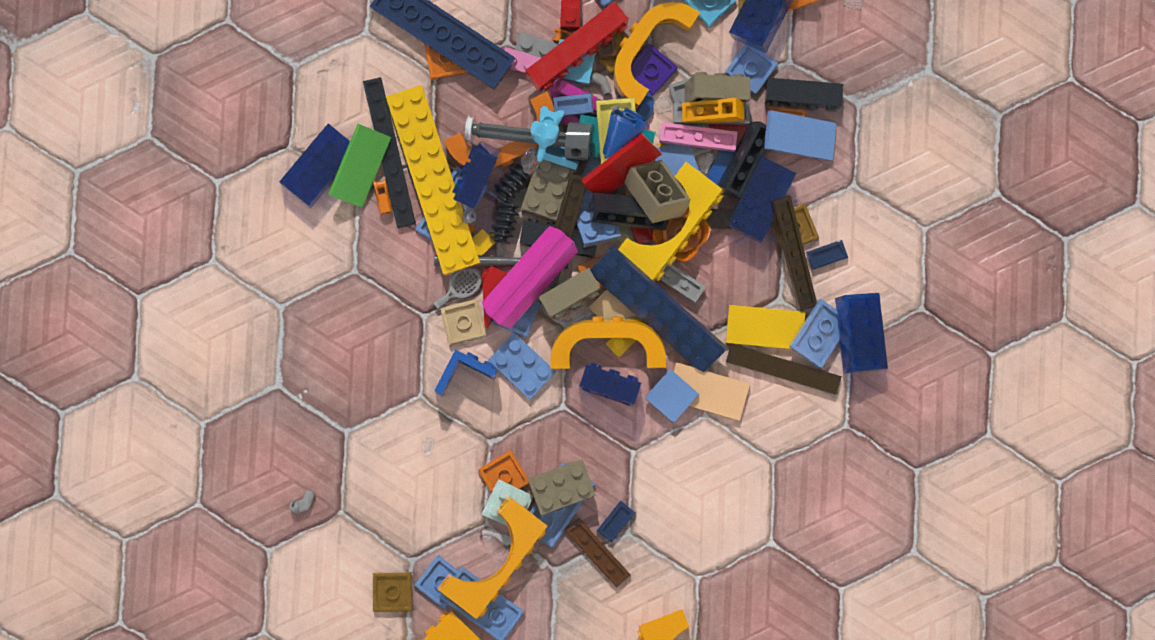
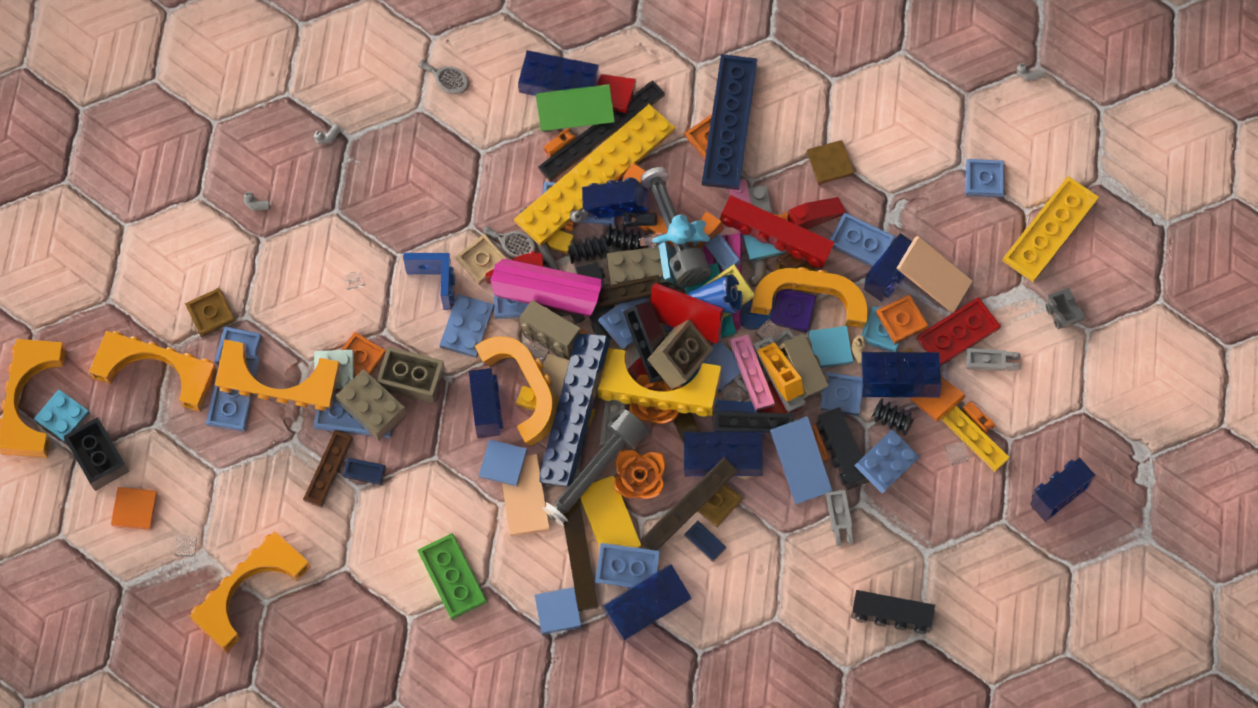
camera: 70 degrees right, 15 degrees down
none -> light grey arm [314,124,341,144]
none -> dark tan brick [377,347,445,404]
none -> bright green tile [417,533,487,620]
none -> light grey piece [418,59,469,95]
none -> medium blue tile [535,587,581,635]
none -> dark grey piece [542,409,650,526]
none -> red tile [597,74,637,113]
none -> orange brick [614,449,666,499]
none -> black bar [622,212,657,227]
none -> medium azure tile [808,326,853,368]
none -> light grey hinge [825,490,853,546]
none -> tan arm [851,335,867,365]
none -> black brick [851,590,935,634]
none -> medium blue plate [854,429,920,493]
none -> black piece [871,398,915,436]

